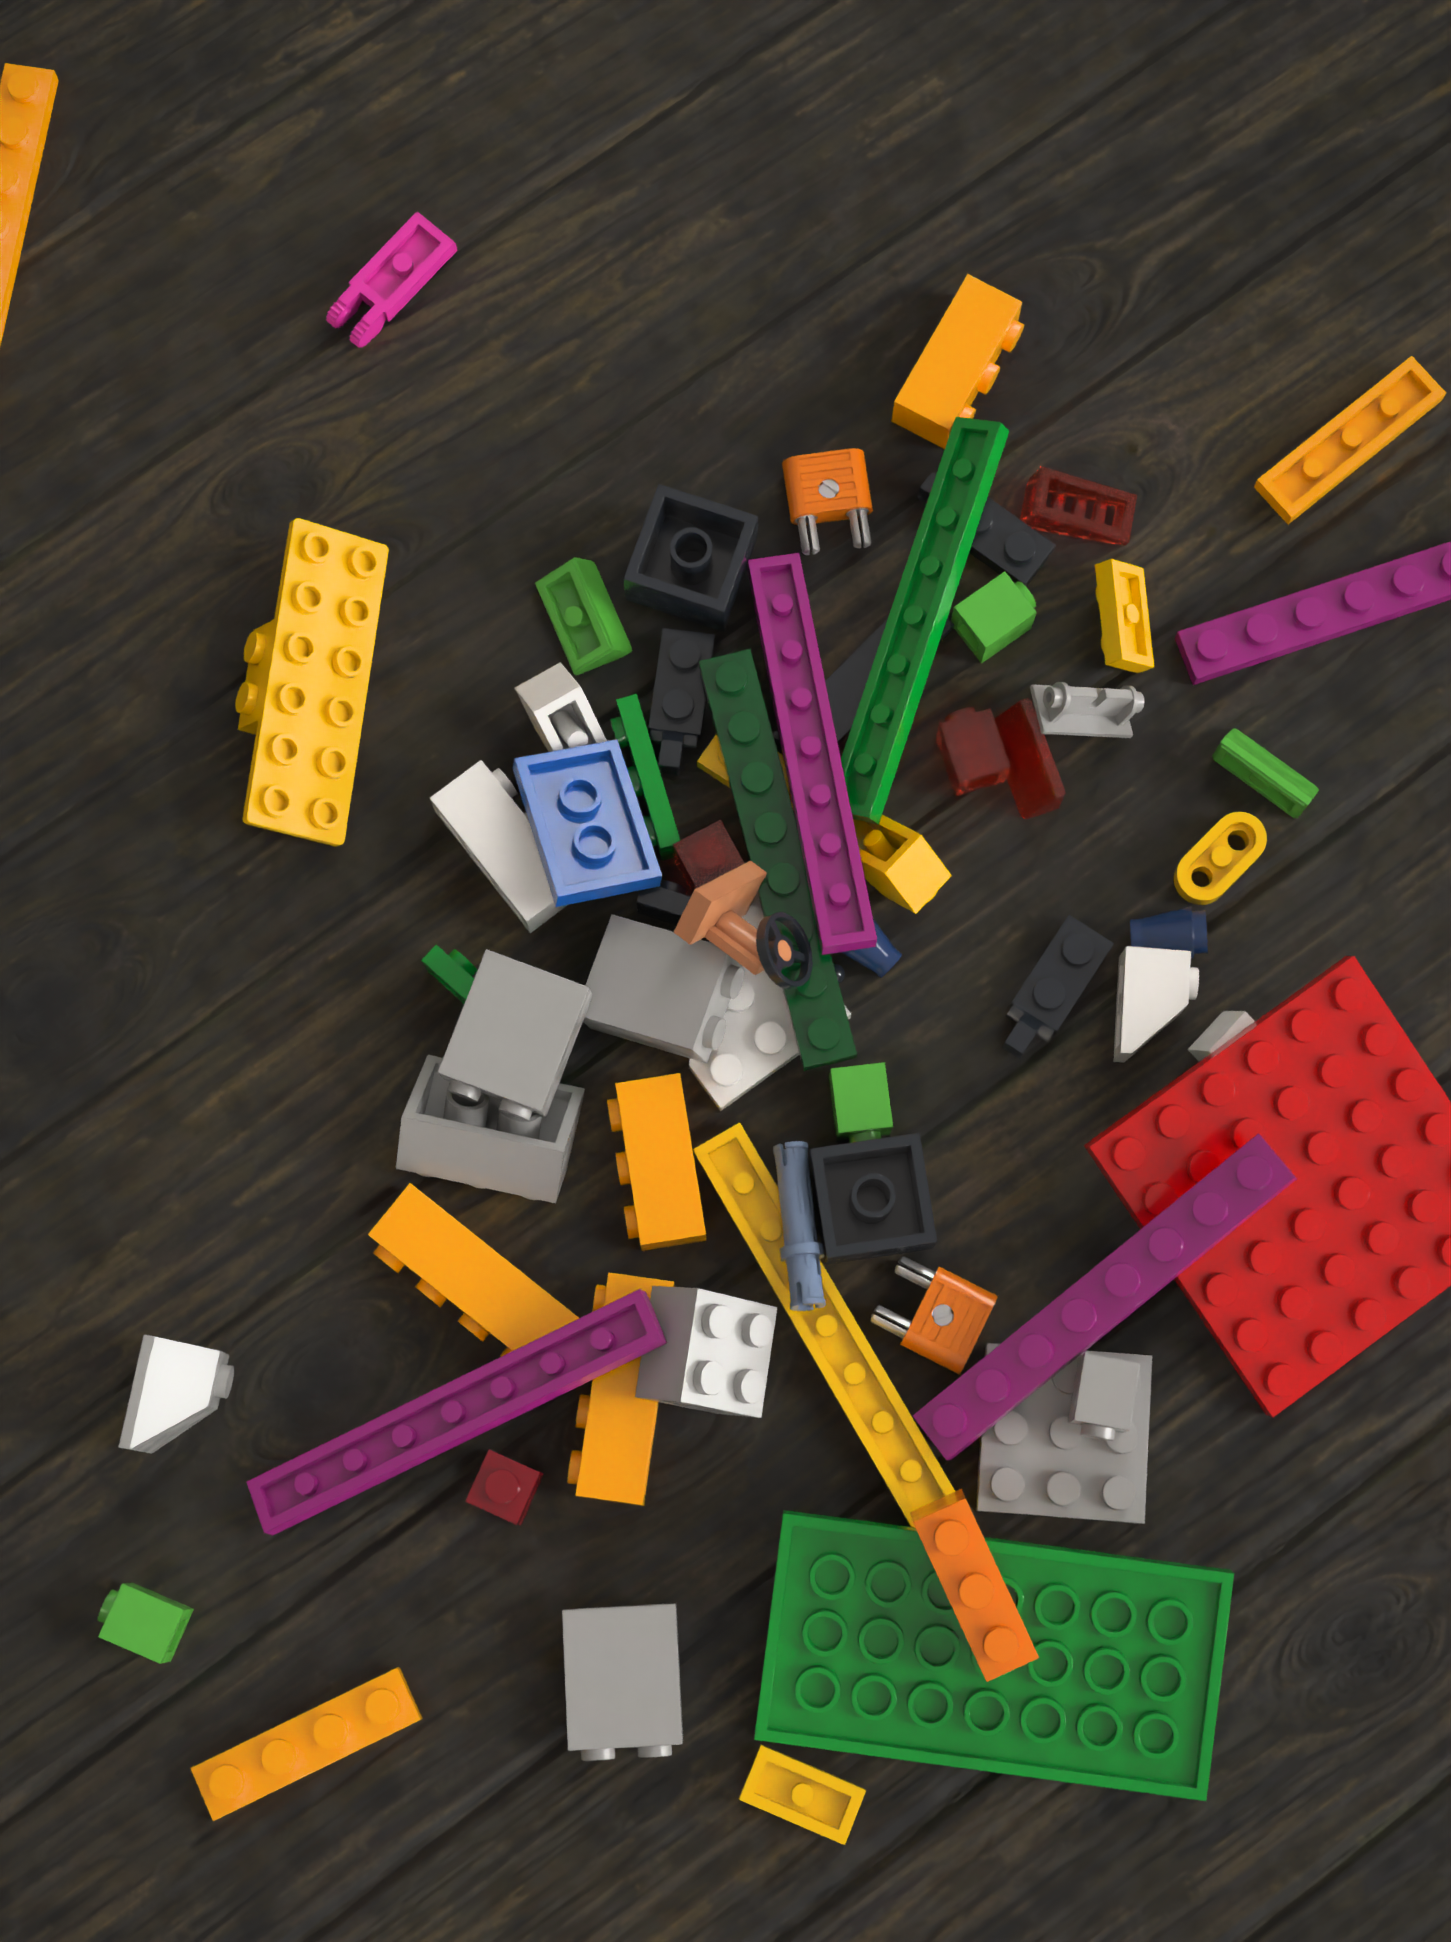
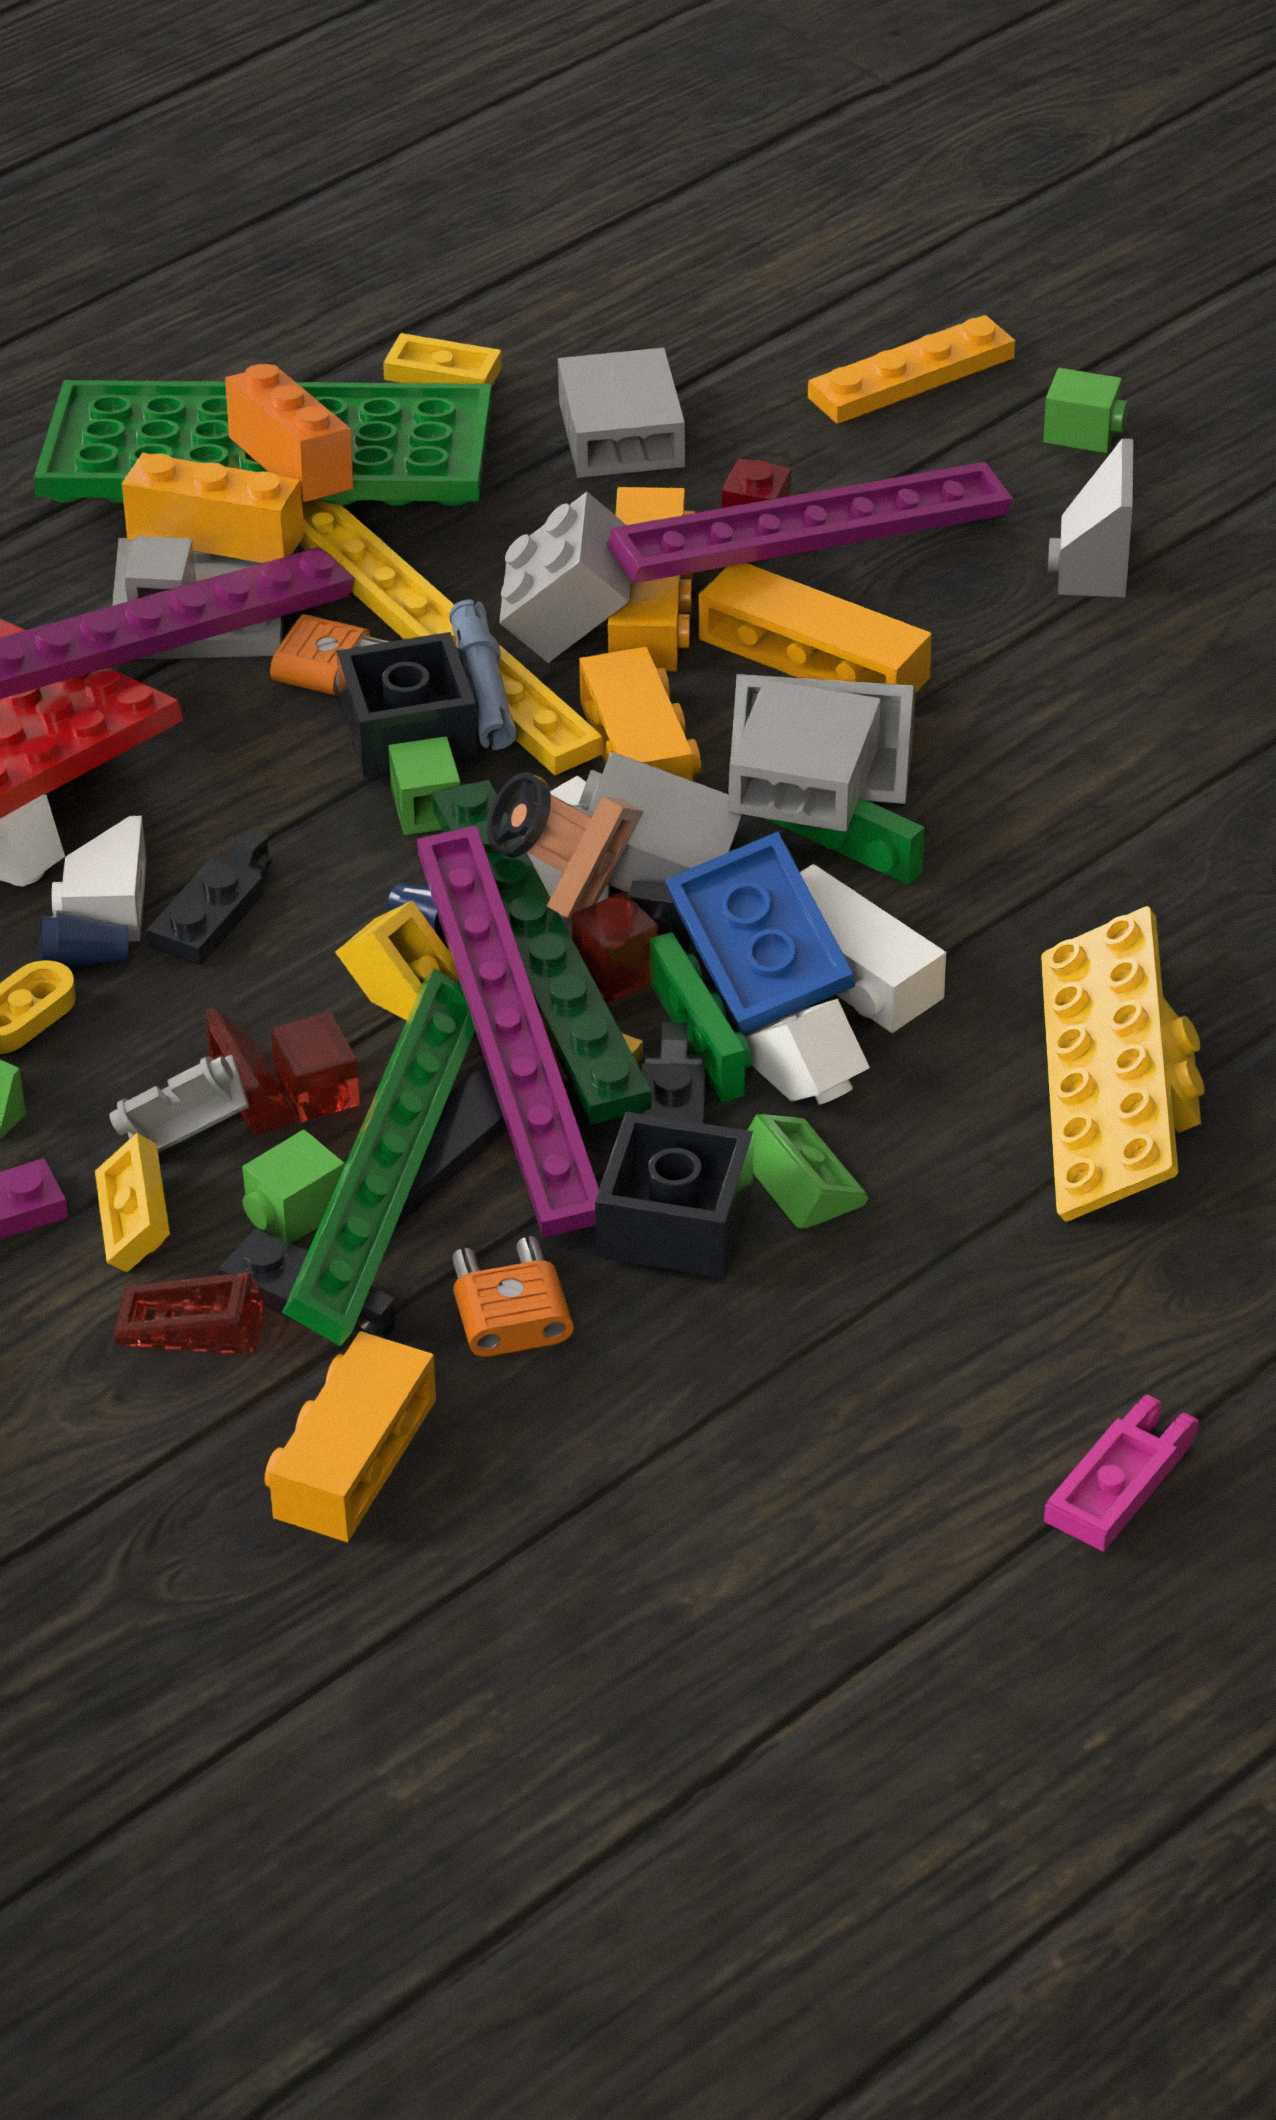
camera: 175 degrees right, 35 degrees down
none -> light orange brick [122,453,304,563]

